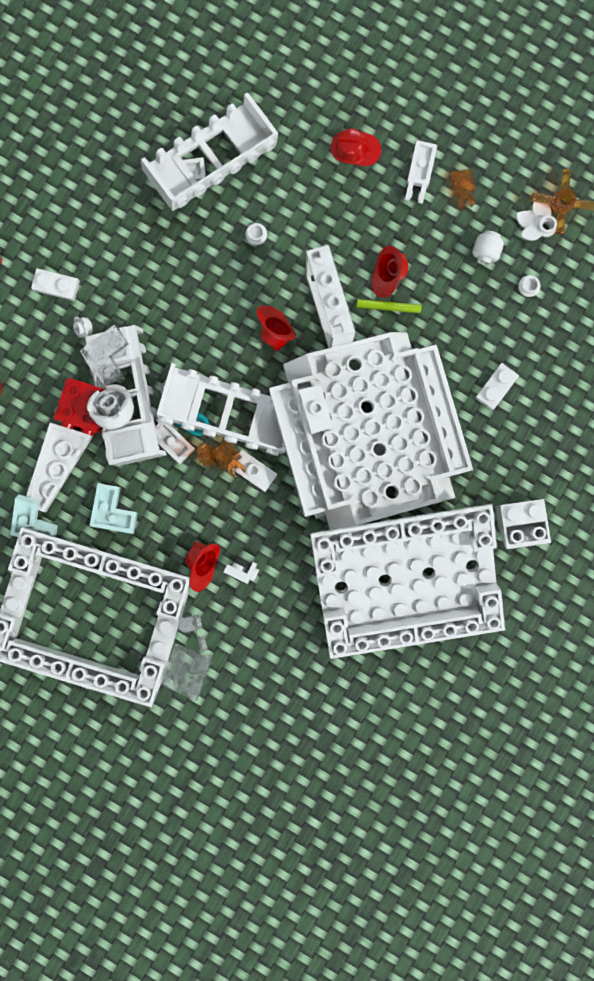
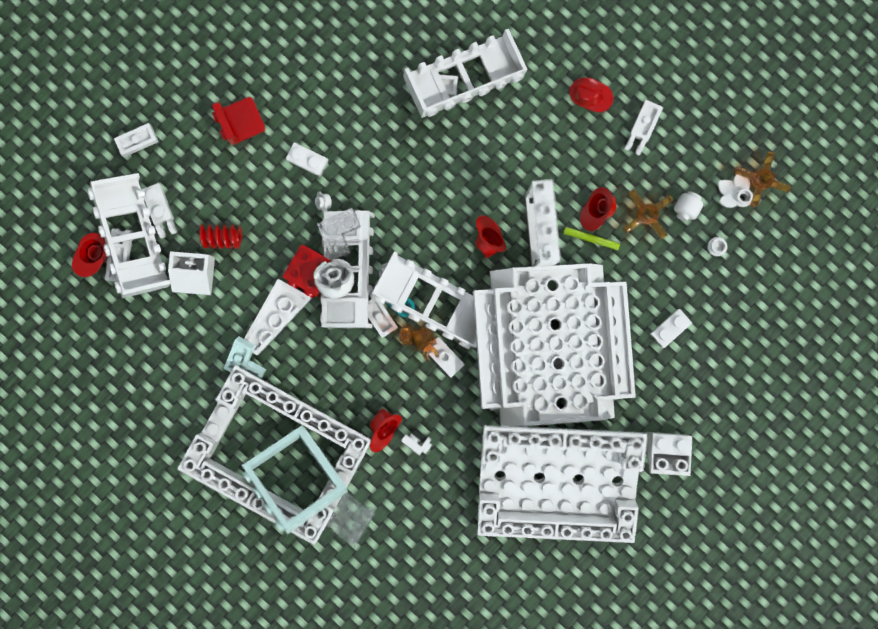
camera: 10 degrees right, 0 degrees up
light aqua plate [90,483,138,534] -> none
clear hinge [178,610,208,657] -> none
white plate [246,223,267,245] -> none
white plate [298,385,333,434] -> none
clear orange plate [449,169,475,209] -> none
none -> light aqua window [242,425,348,534]
none -> clear orange bar [623,189,673,240]

